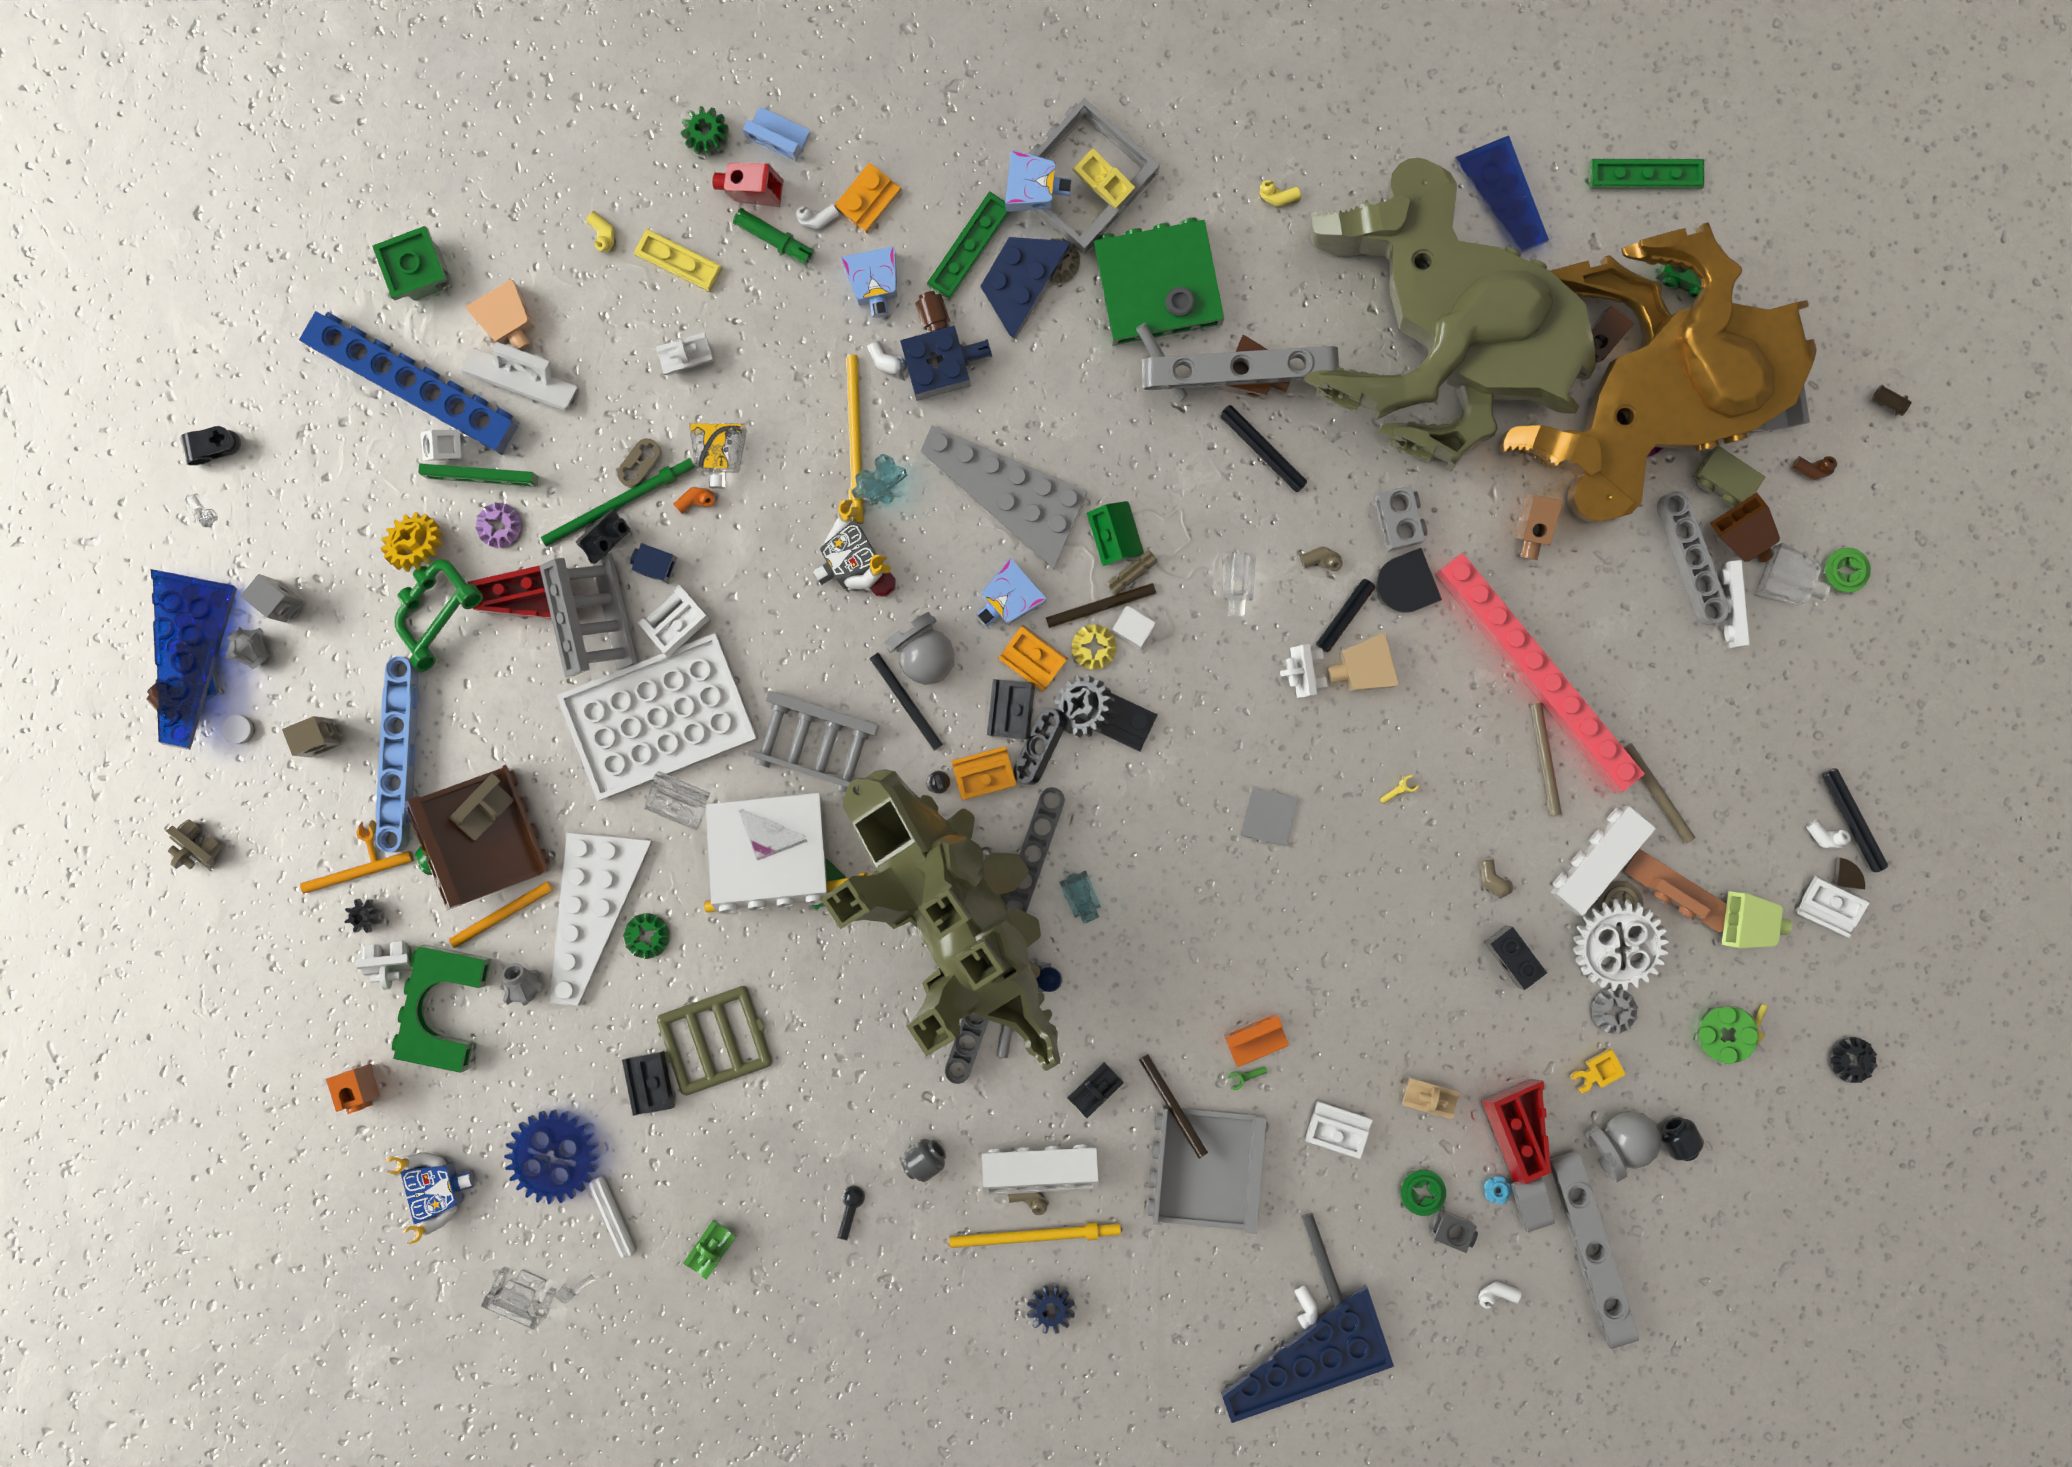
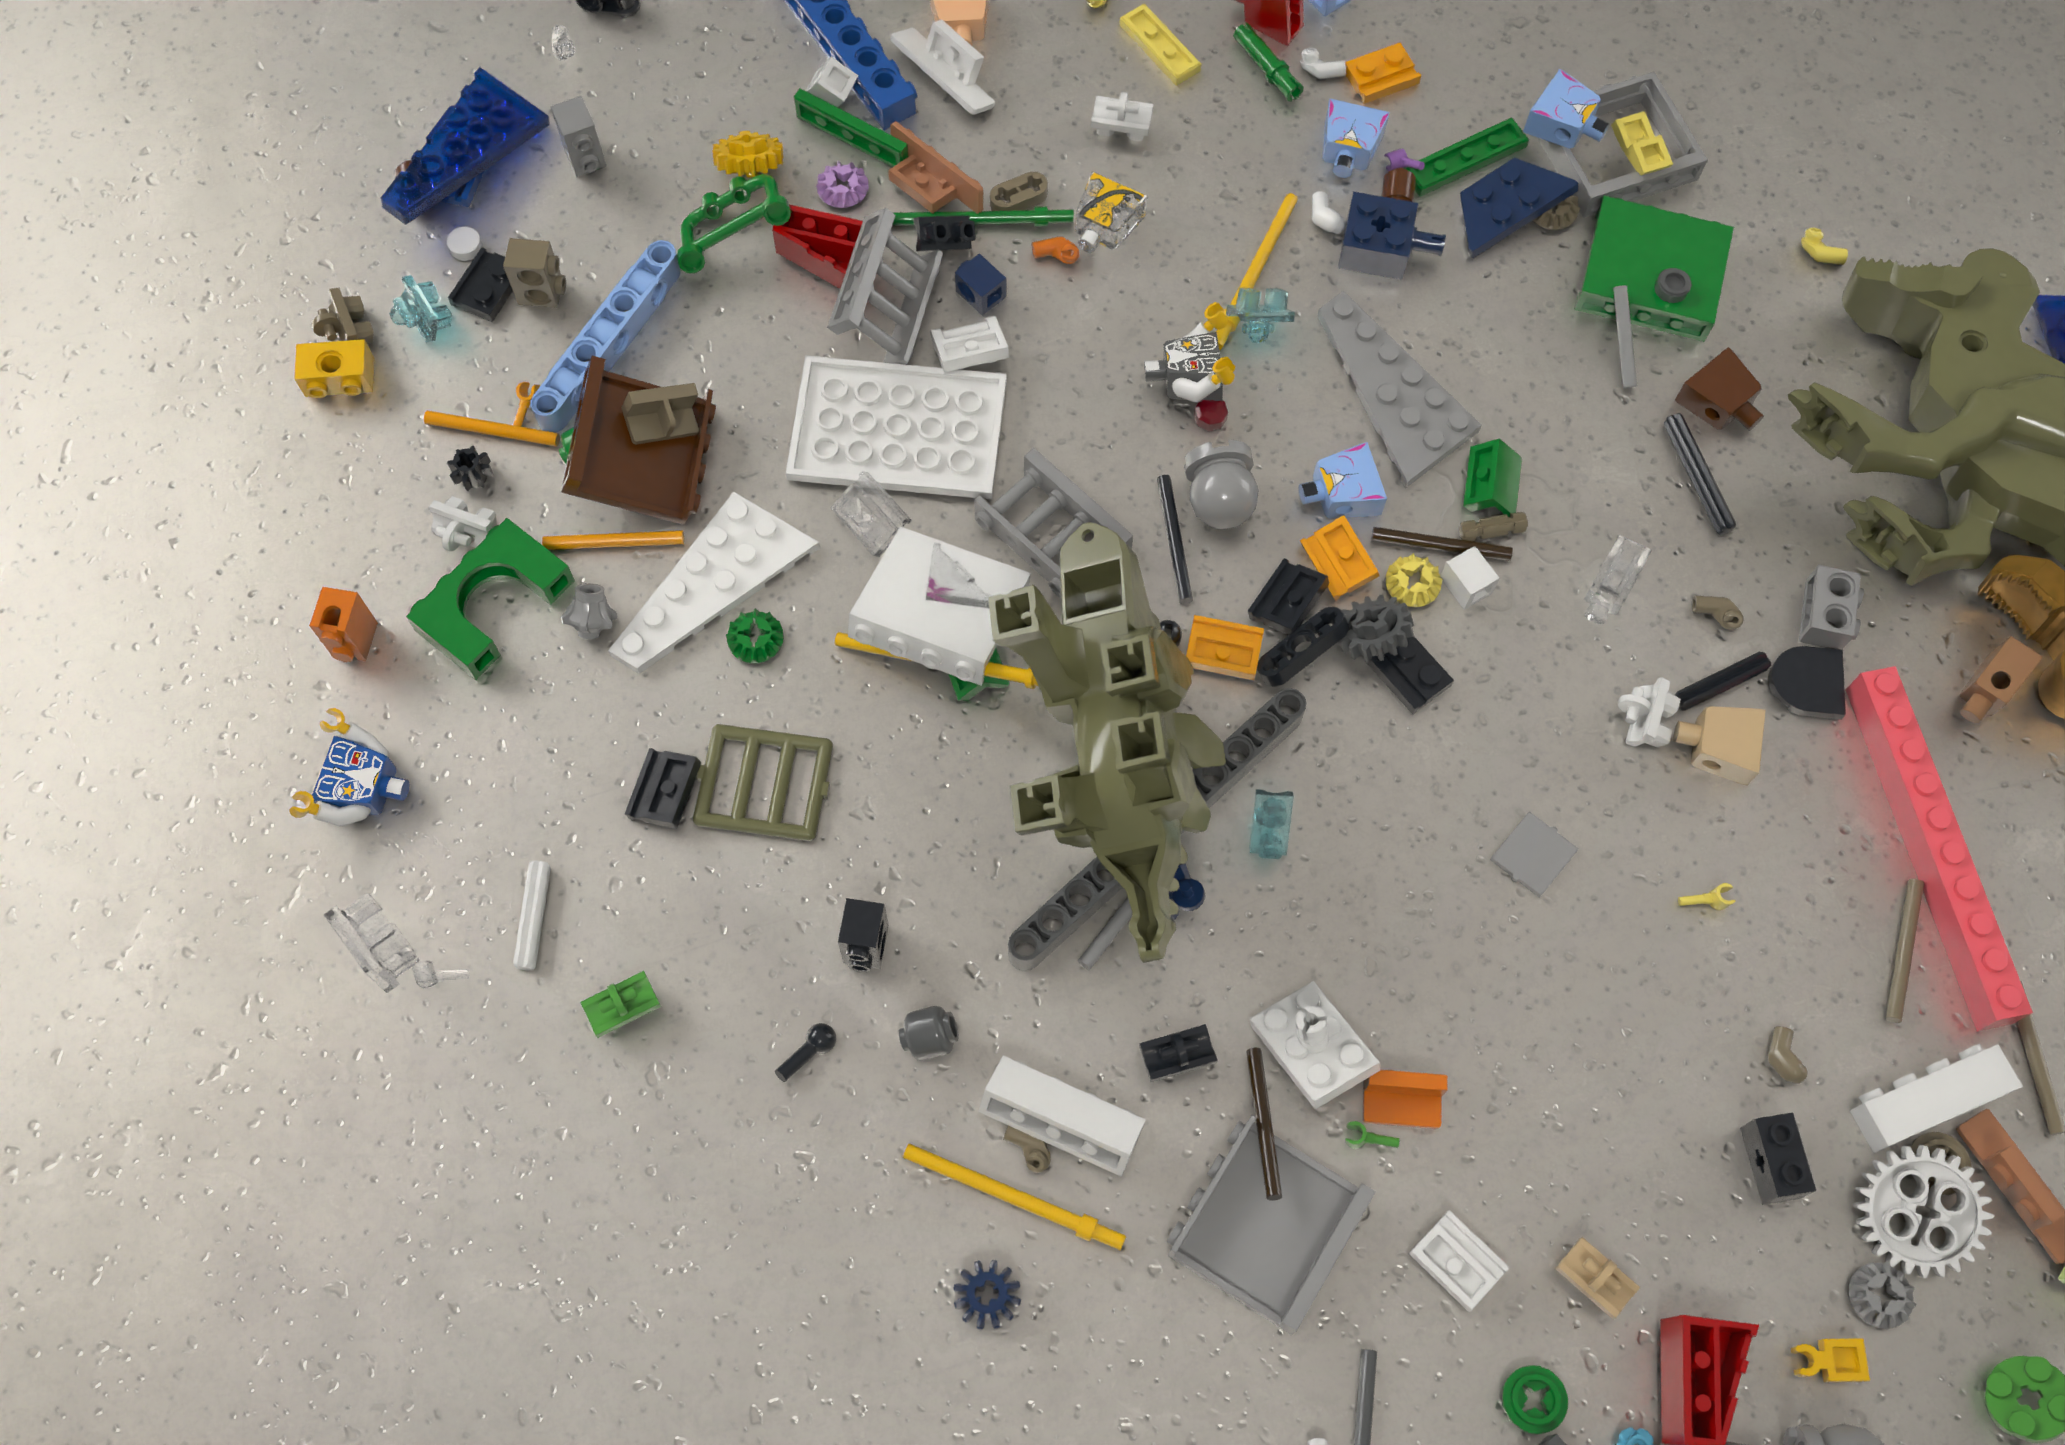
camera: 25 degrees right, 20 degrees down
light grey rock [225,627,270,670] -> none
clear blue gear [504,1109,600,1204] -> none
light grey beam [1141,346,1339,390] -> none
none -> yellow brick [294,339,374,398]
none -> clear light blue hips [389,275,452,343]
none -> black plate [448,247,513,322]
none -> black brick [838,898,889,972]
none -> nougat bracket [888,121,984,214]
none -> white plate [1250,981,1380,1110]
none -> medium lavender hand [1384,148,1425,171]

